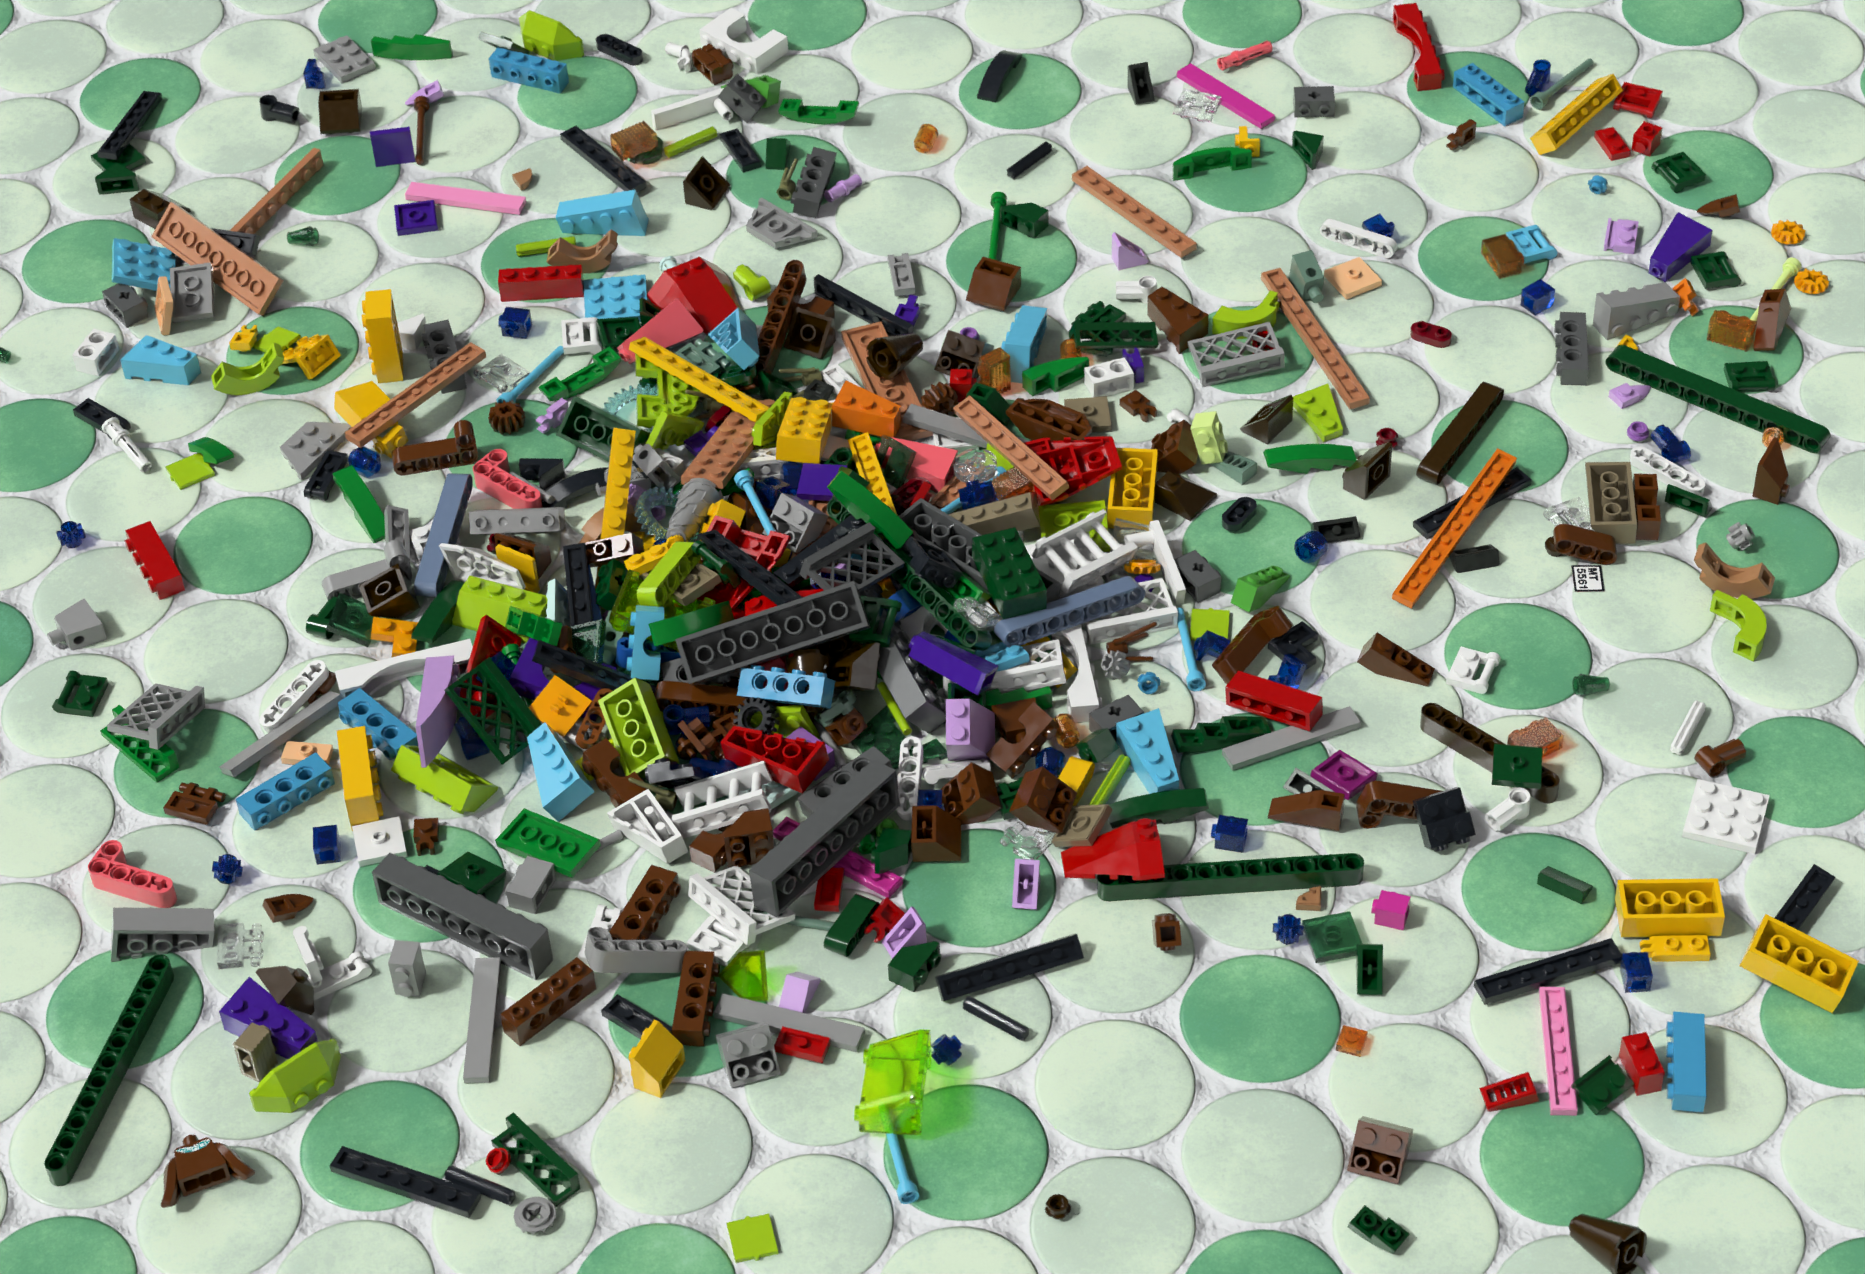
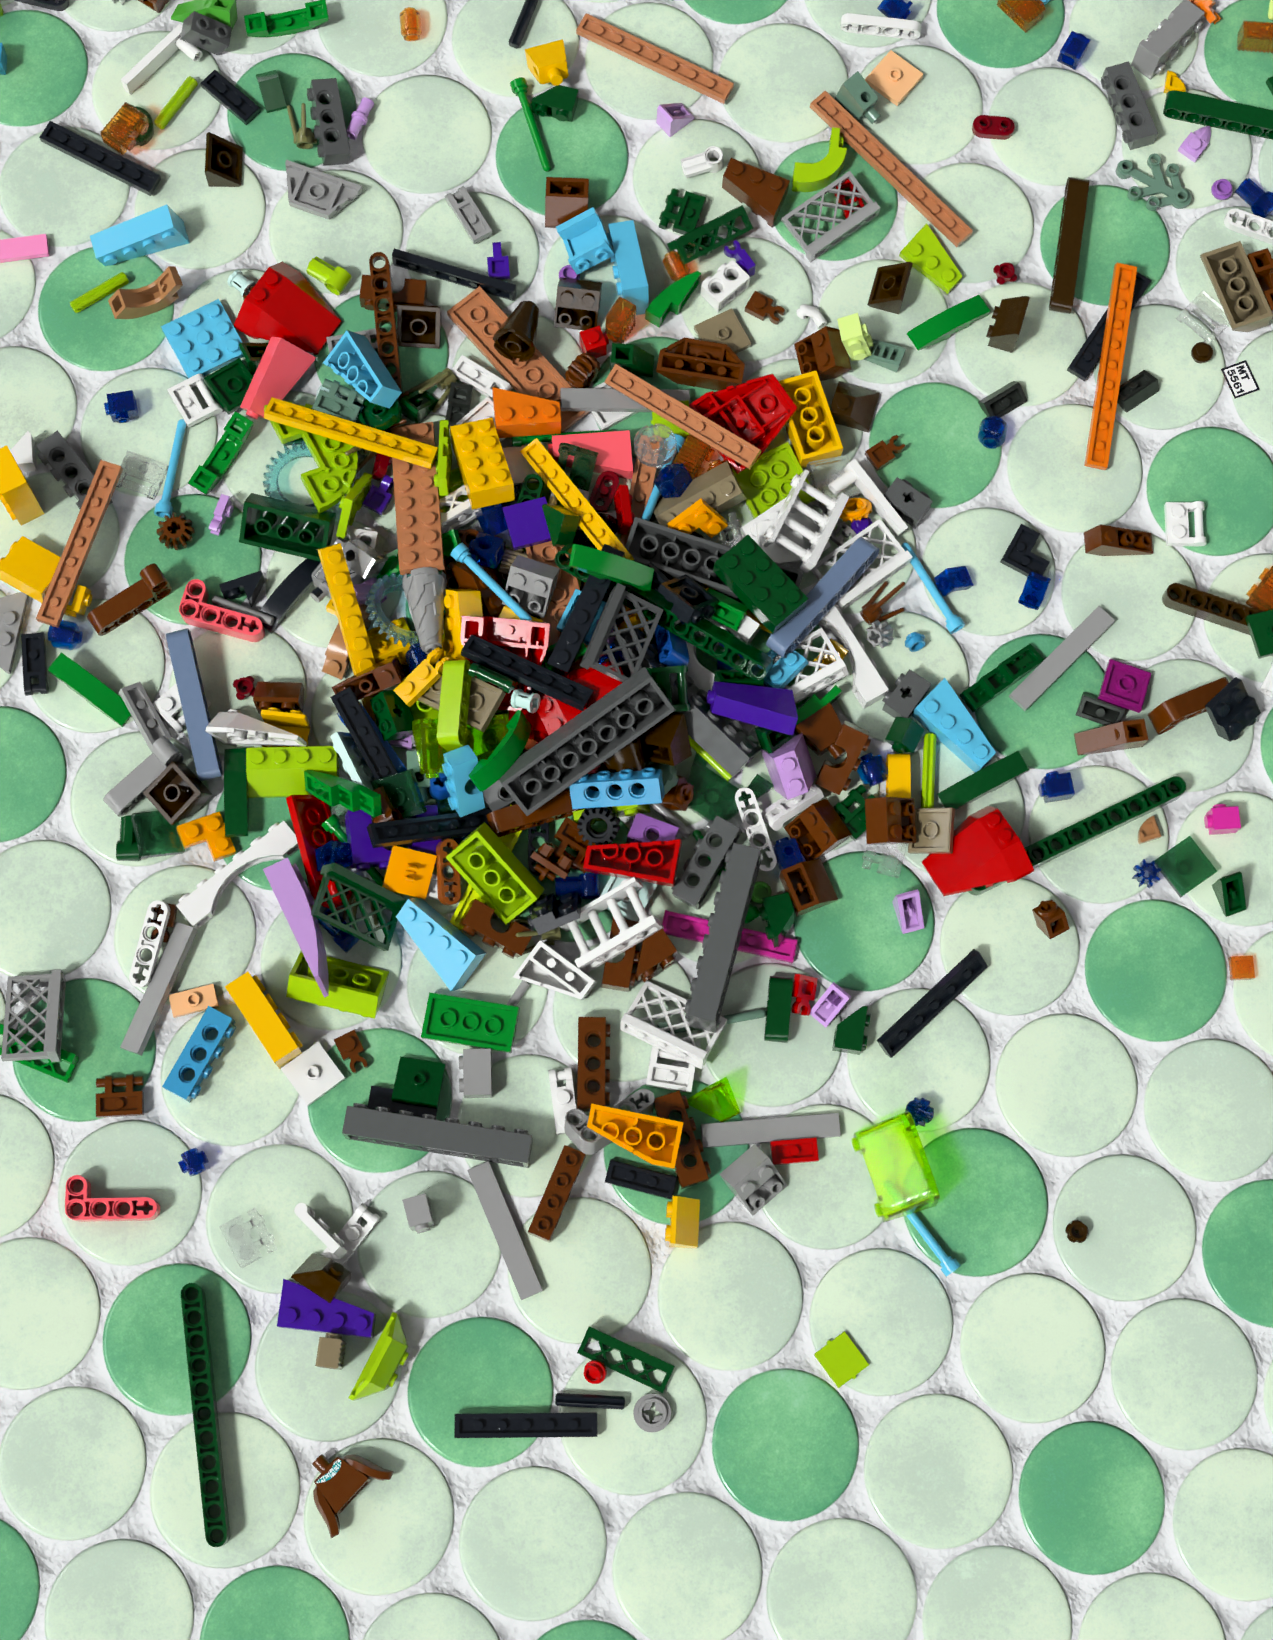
camera: 30 degrees left, 30 degrees up
light grey wedge [111,907,214,962] -> none
reddish brown plate [262,894,314,923] -> none
clear blue brick [313,825,341,865] -> none
dark azure brick [338,688,418,761] -> none
light grey fence [469,507,566,534] -> none
red brick [498,265,584,302] -> none
medium nougat tile [512,168,533,191] -> none
clear blue piece [663,704,710,735] -> none
lavender slope [779,972,821,1013] -> none
red plate [814,867,844,912] -> none
clear plate [953,596,1002,628] -> none
black axle [963,996,1029,1041] -> none
clear orange brick [1053,714,1080,749] -> none
lime piece [1190,608,1230,643] -> none
reddish brown beam [1212,606,1293,684] -> none
black plate [1222,497,1257,532] -> none
red brick [1225,671,1323,731] -> none
bright green slope [1230,566,1290,612] -> none
reddish brown beam [1553,524,1617,565] -> none
none -> light aqua bush [511,688,541,713]
none -> yellow torso [525,39,569,86]
none -> medium azure panel [556,207,615,275]
none -> light orange wedge [587,1104,684,1169]
none -> light orange plate [667,498,728,538]
none -> reddish brown plate [864,435,905,471]
none -> sand green plant [1116,153,1191,211]

